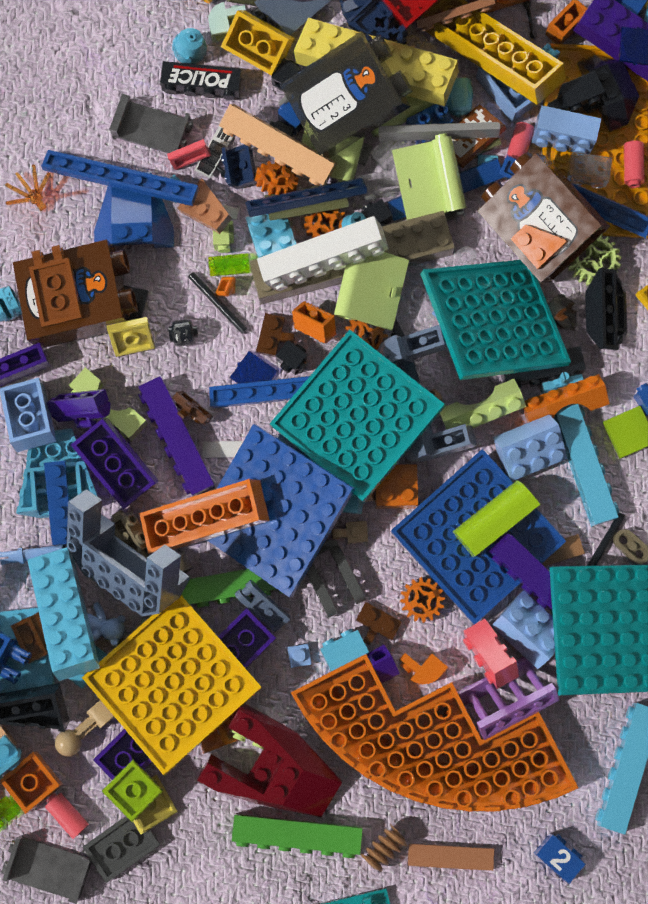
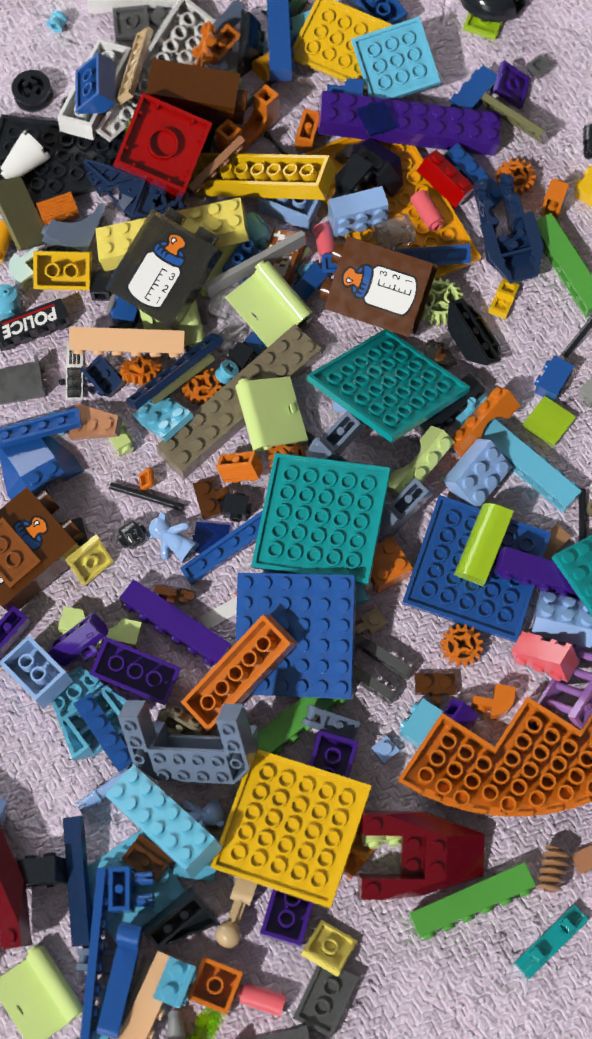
camera: 25 degrees left, 10 degrees down
lime tile [102,760,163,822] -> none
coral tile [167,139,211,170] -> none
clear neon green hinge [208,253,250,277] -> none
white brick [257,216,389,291] -> none
orange wing [511,225,568,269] -> none
none -> light blue piece [146,512,199,563]

